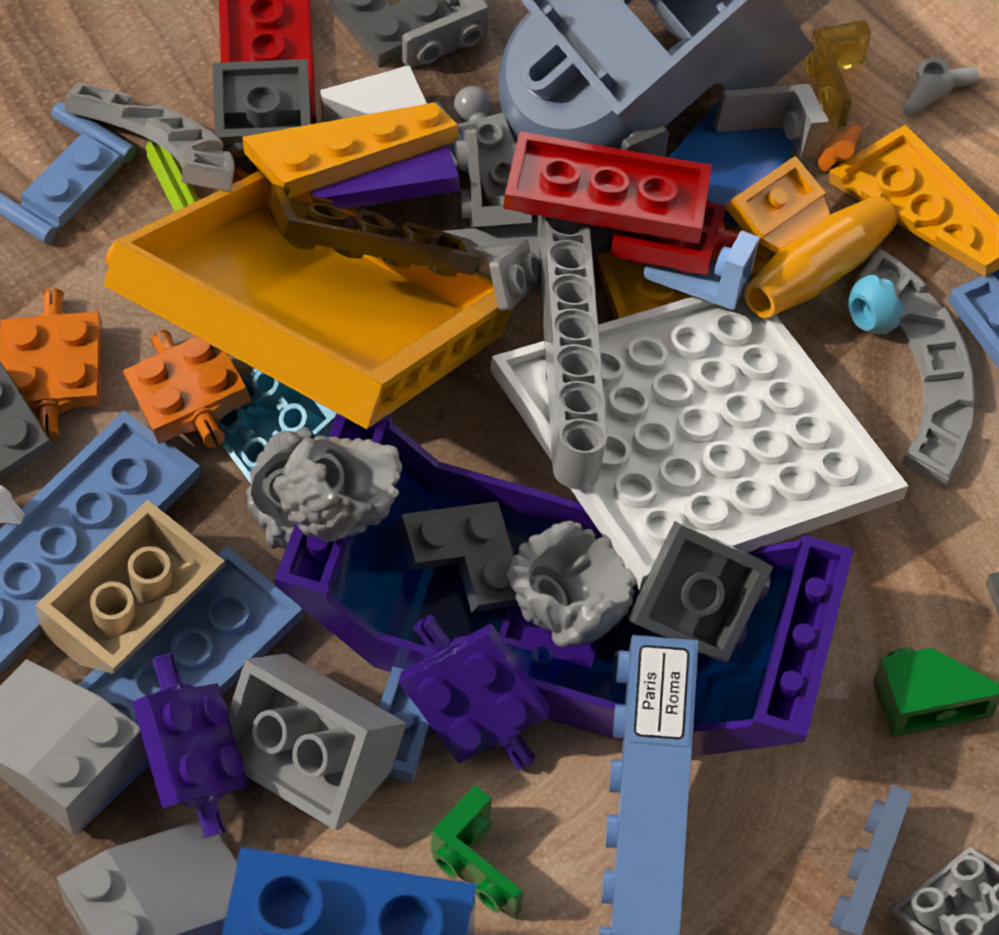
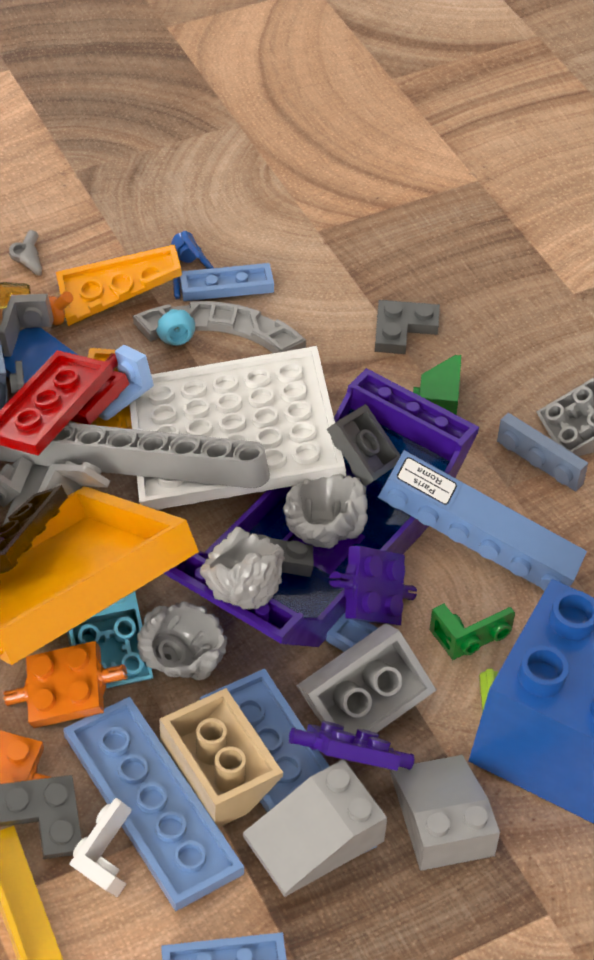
camera: 70 degrees left, 10 degrees down
light orange plate [725,156,897,318] -> none

